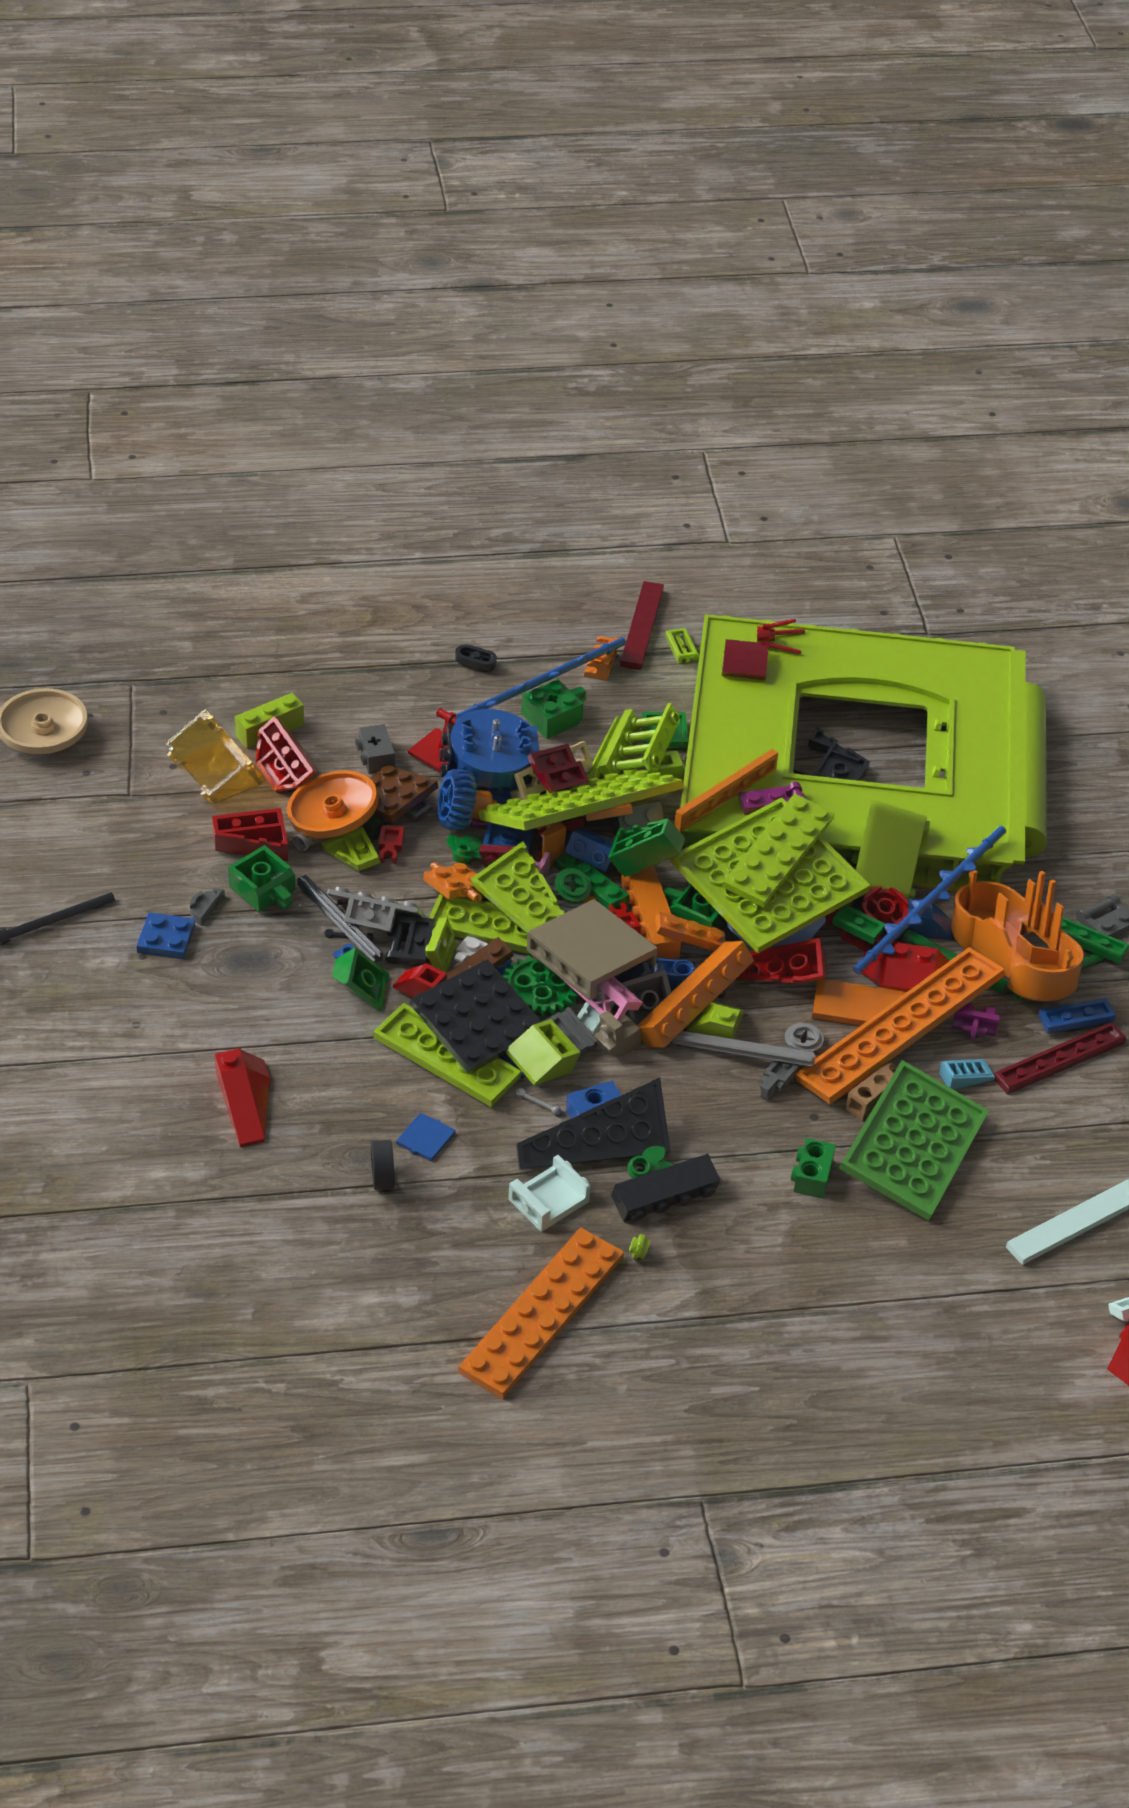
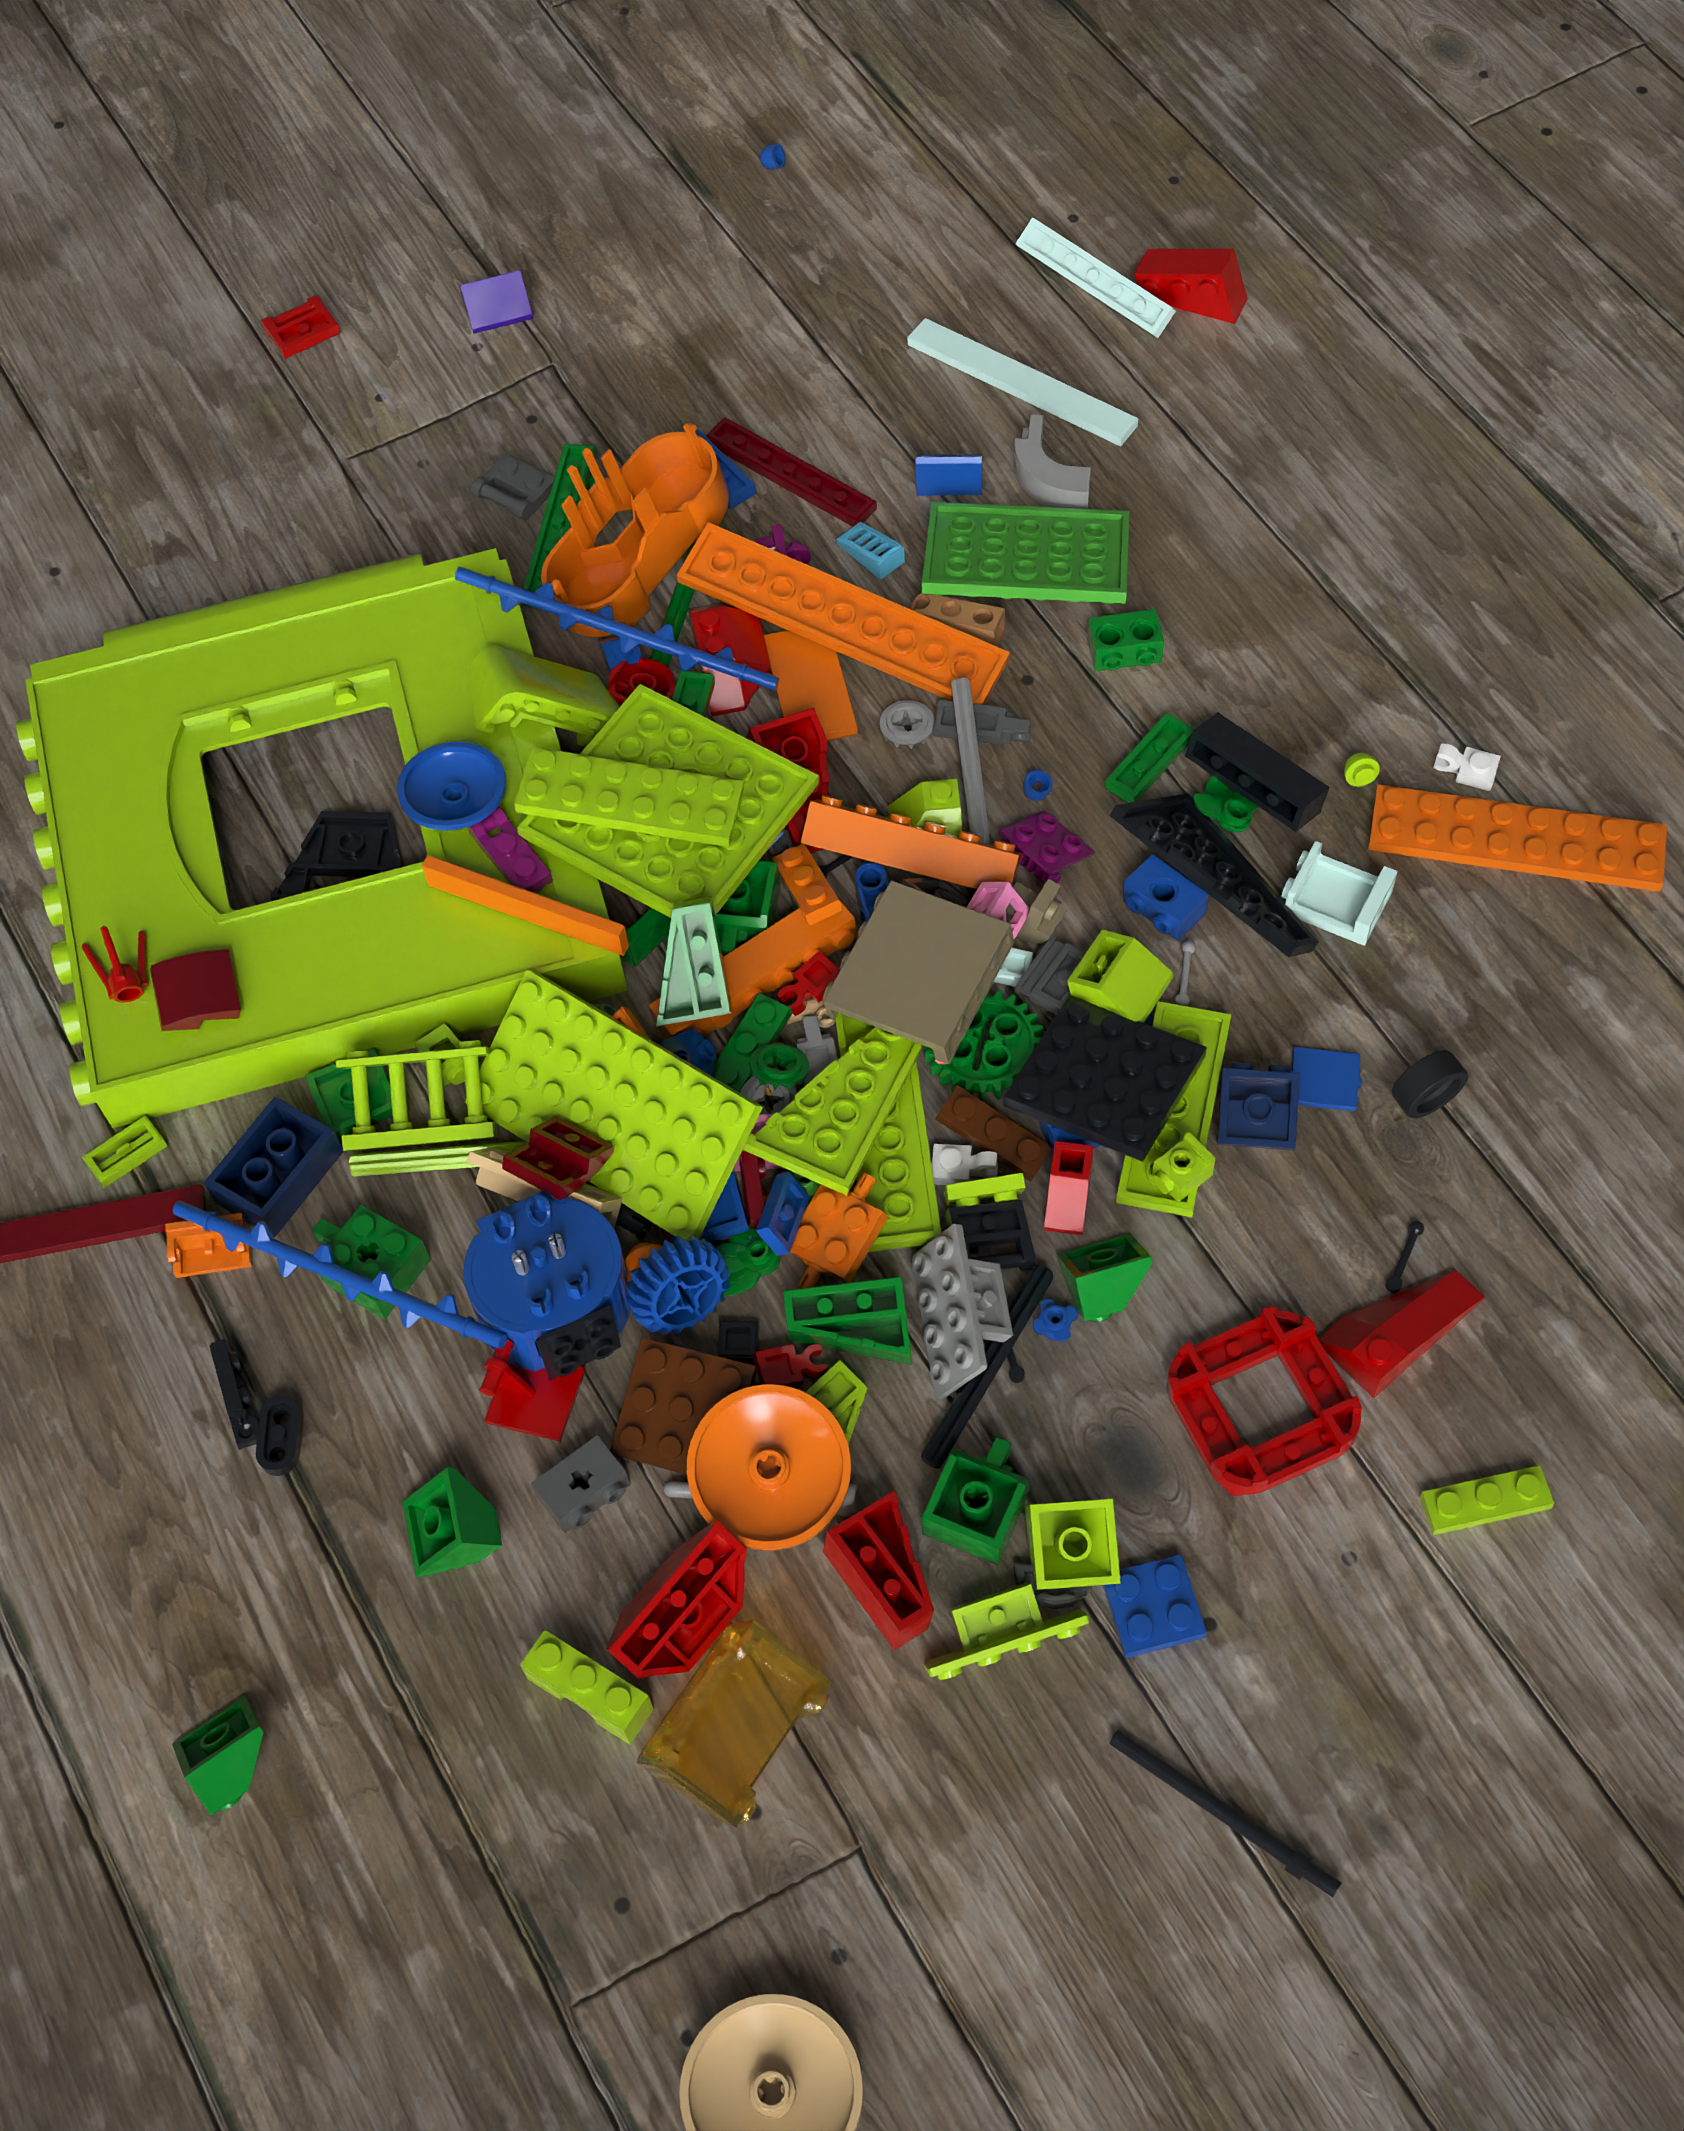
camera: 105 degrees left, 15 degrees up
none -> green slope [172,1695,264,1816]
none -> dark blue brick [204,1096,344,1238]
none -> black hinge [209,1339,260,1450]
none -> blue dish [397,742,506,831]
none -> green slope [402,1467,502,1577]
none -> black tile [718,1321,760,1363]
none -> blue plate [756,1171,810,1256]
none -> green wedge [783,1277,912,1365]
none -> blue slope [916,454,982,496]
none -> lime bracket [923,1582,1090,1680]
none -> magenta hinge [999,811,1095,885]
none -> light grey arch [1014,415,1091,509]
none -> blue hinge [1023,770,1053,802]
none -> lime slope [1025,1499,1121,1590]
none -> green plate [1105,713,1195,803]
none -> lime brick [1152,1132,1216,1202]
none -> red plate [1167,1306,1362,1496]
none -> dark blue plate [1217,1062,1300,1151]
none -> black hinge [1385,1221,1424,1293]
none -> lime plate [1419,1465,1554,1536]
none -> white plate [1433,743,1501,791]

